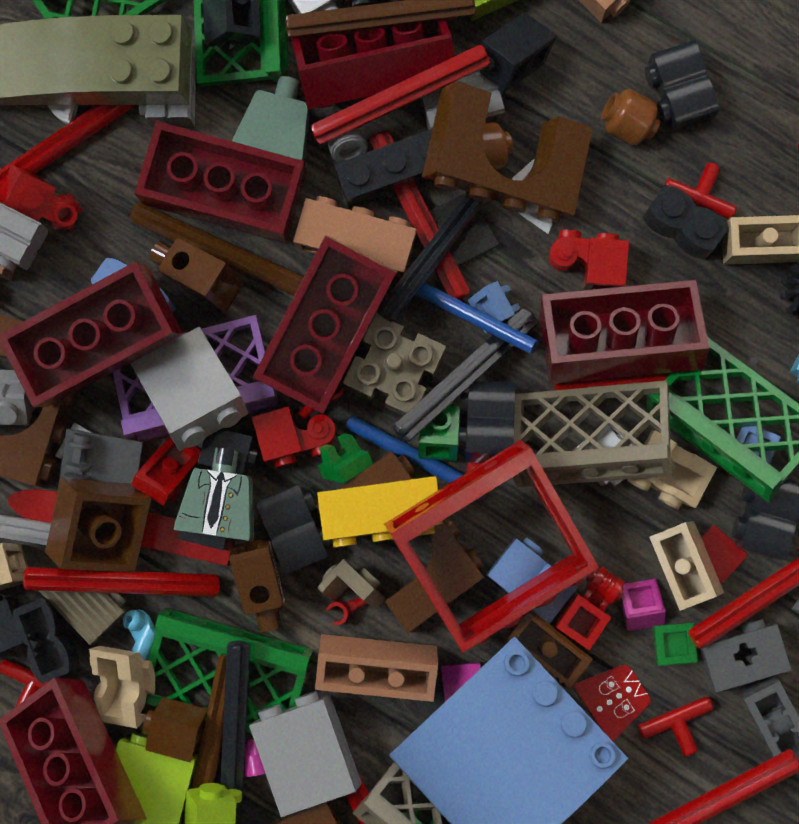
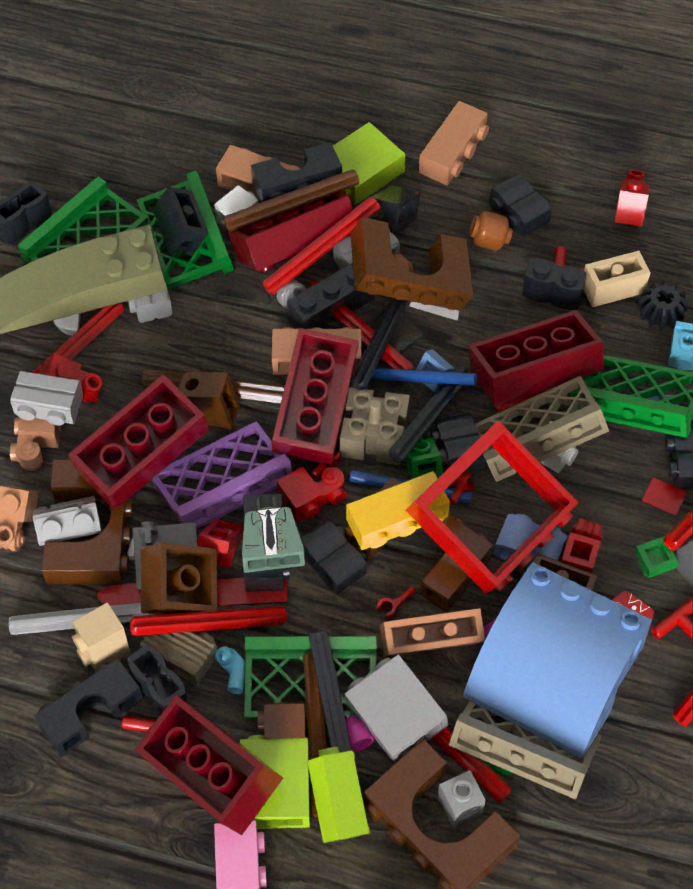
camera: 20 degrees left, 25 degrees down
tan cylinder [89,646,155,729] -> none
light grey brick [130,326,248,452] -> none
dark red brick [134,121,307,244] -> none
reddish brown torso [229,537,285,632] -> none
sand green torso [232,76,310,163] -> none
green tile [317,433,373,484] -> none
dark tan bracket [318,559,386,610] -> none
red brick [548,230,629,290] -> none
dark pink slope [621,578,666,631] -> none
tan cylinder [627,430,717,510] -> none
tan brick [650,521,724,611] -> none

